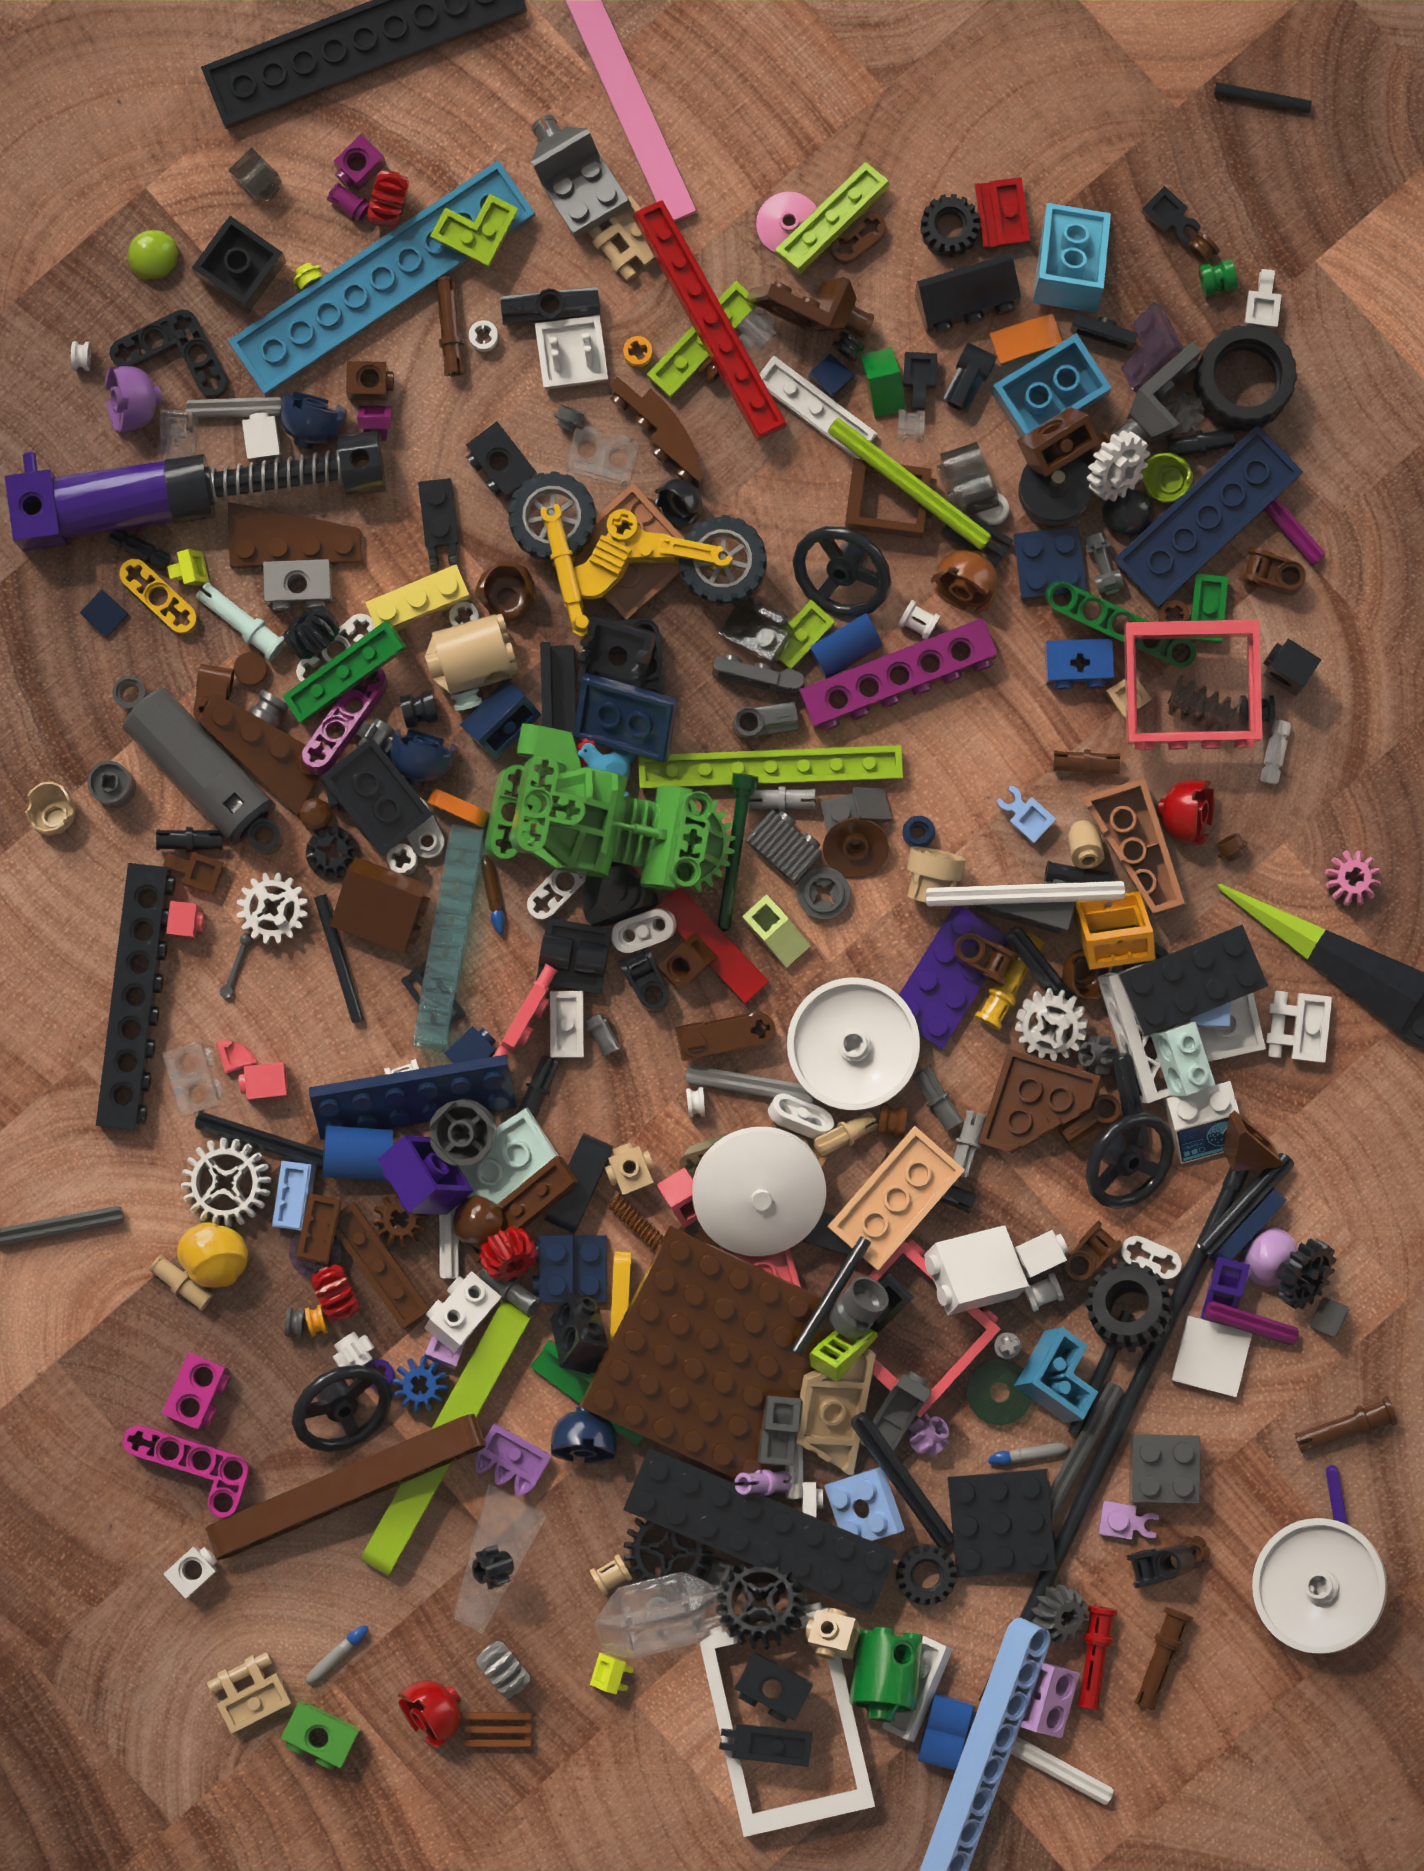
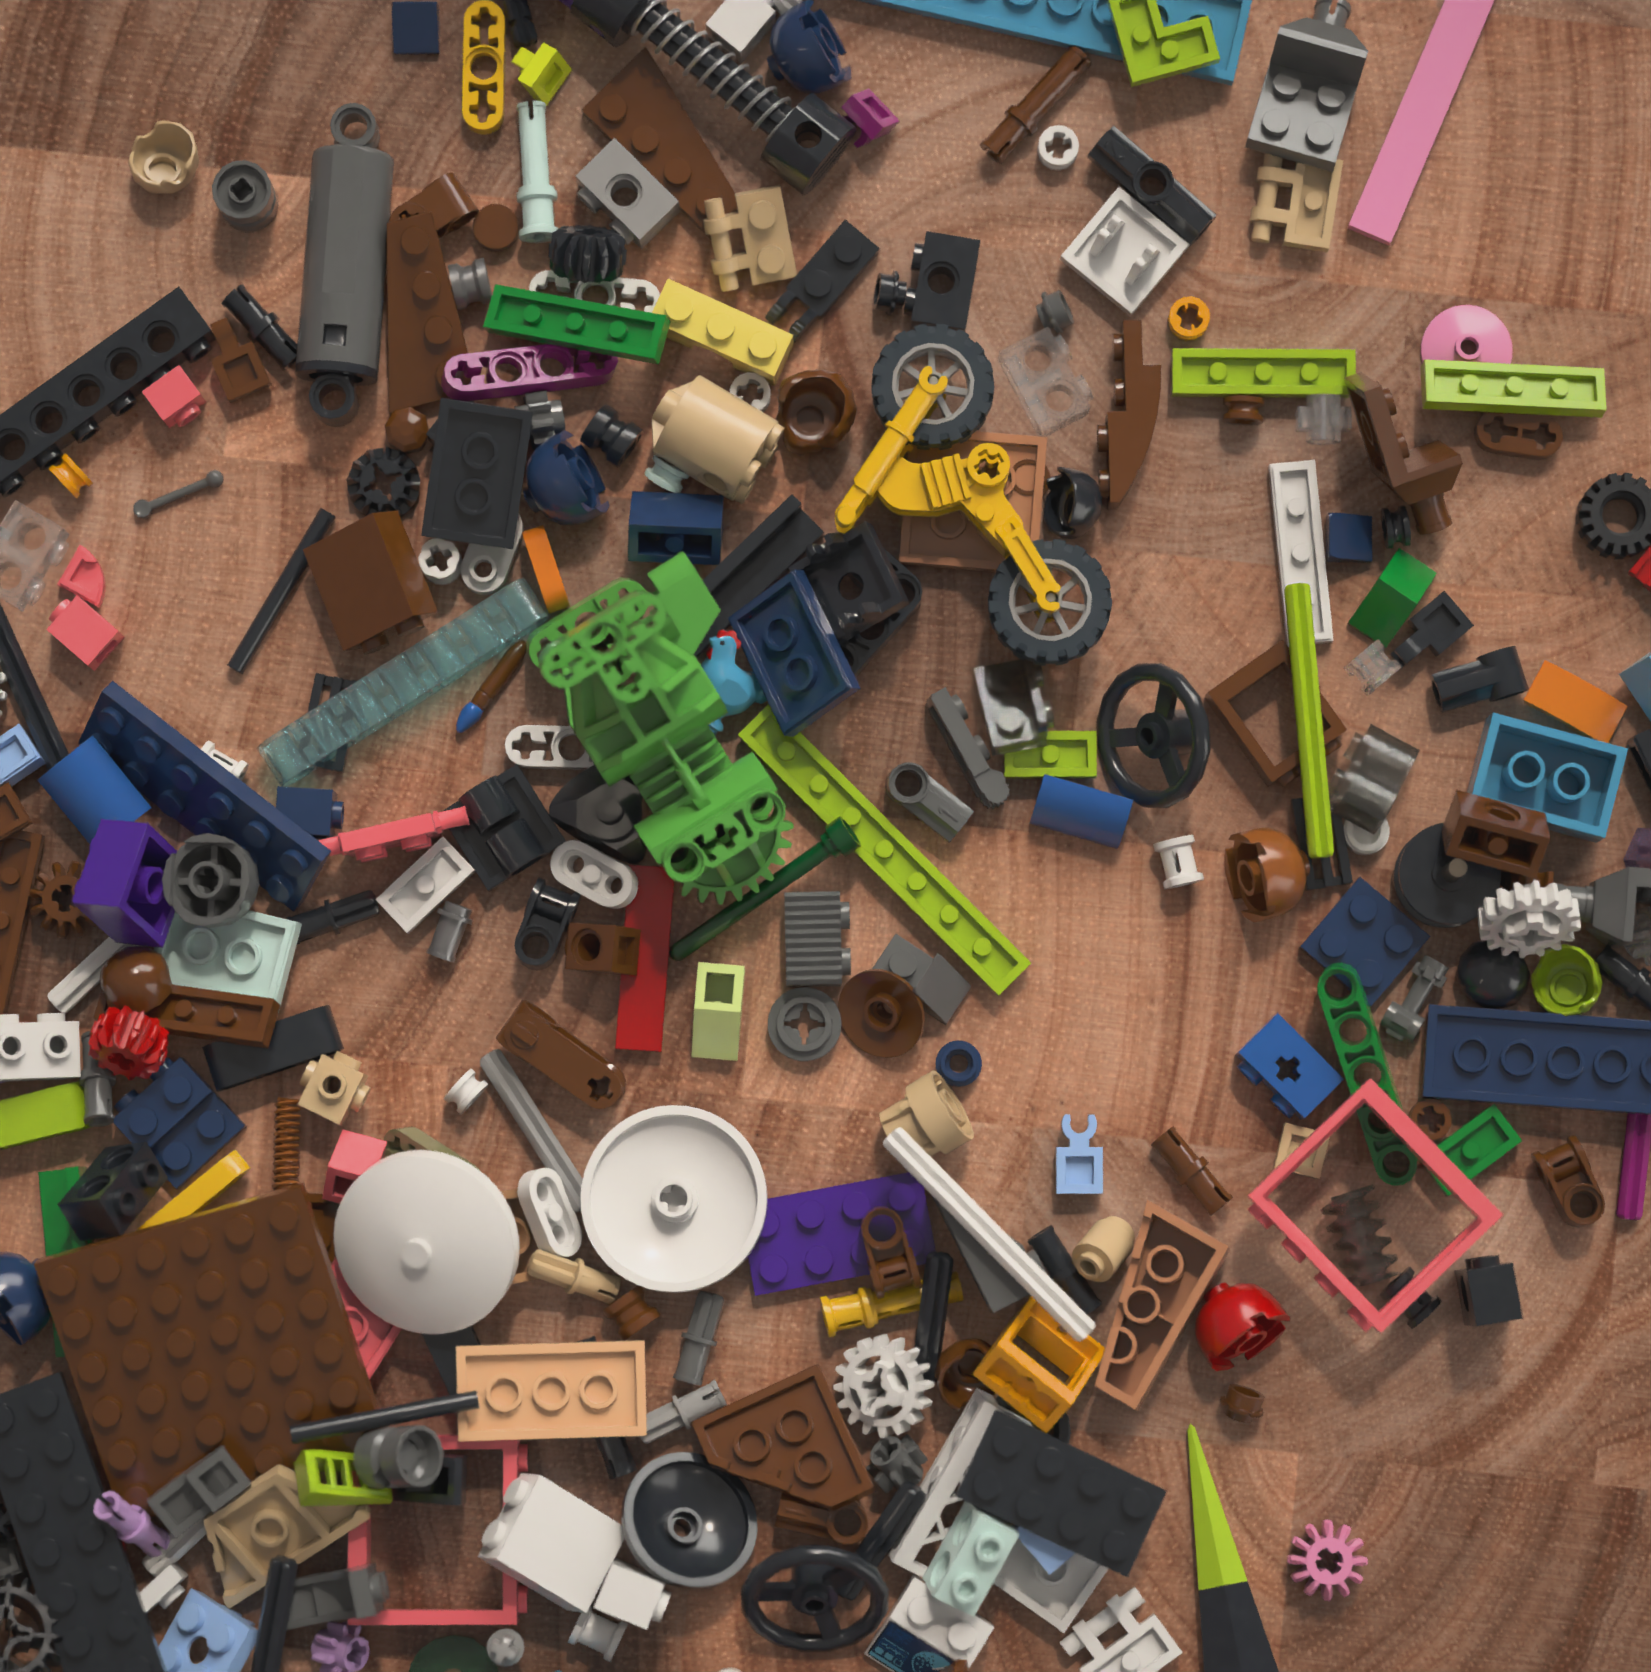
camera: 45 degrees right, 0 degrees up
white gear [237,873,309,945] -> none
reddish brown brick [346,361,394,401] -> none
red tile [632,200,787,441] -> none
light grey pin [749,786,816,813] -> none
magenta brick [799,618,998,732] -> none
black slope [914,253,1021,334] -> none
reddish brown piece [1061,1220,1123,1282] -> none
white axle [1260,720,1291,785] -> none
none -> light orange bush [48,453,93,499]
none -> black dish [621,1452,758,1590]
none -> tan plate [703,185,797,291]
none -> black plate [873,271,907,316]

